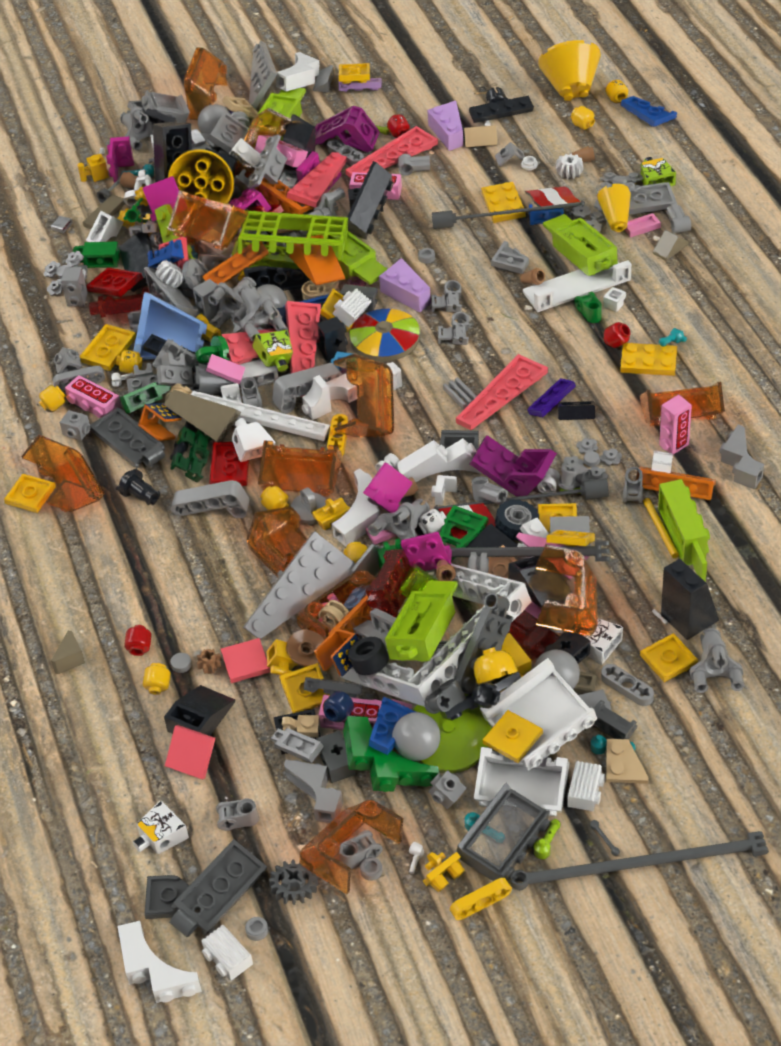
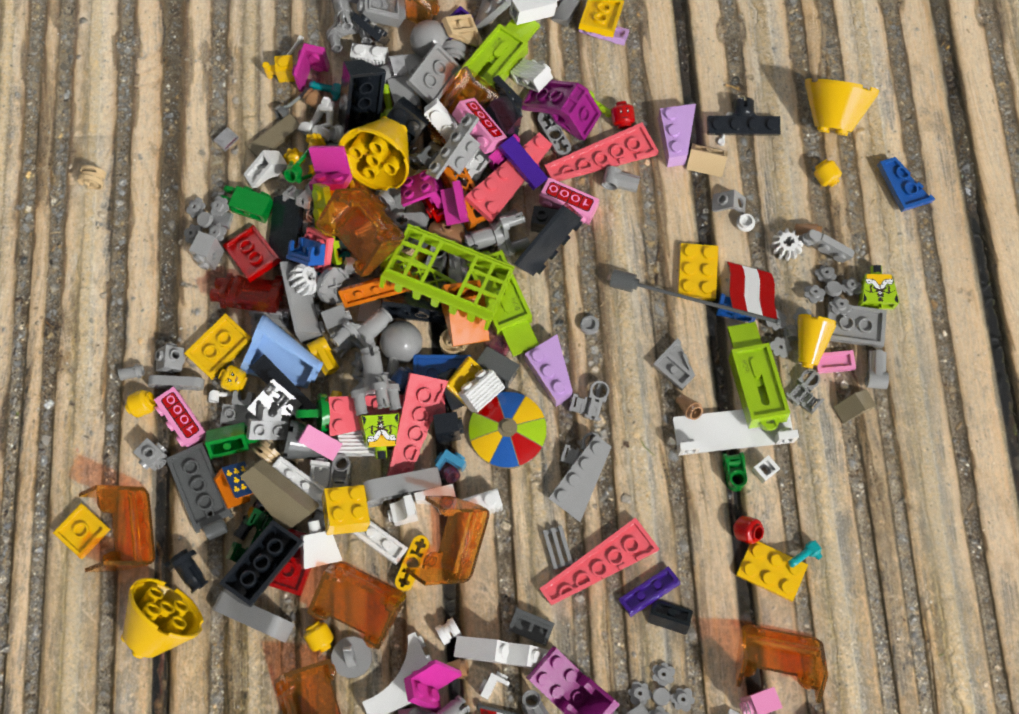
camera: 15 degrees right, 25 degrees up
yellow hips [312,497,350,530] -> none
yellow head [605,79,629,103] -> none
none -> light grey pin [118,364,145,381]
none -> yellow cone [121,578,204,659]
none -> black slope [219,520,304,607]
none -> yellow brick [321,485,370,535]
none -> dark pink panel [440,180,469,226]
none -> dark purple tile [498,136,548,191]
none -> white brick [510,58,553,93]
none -> light grey wing [548,435,611,522]
none -> light grey piece [785,369,825,415]
none -> light grey hinge [800,229,855,263]

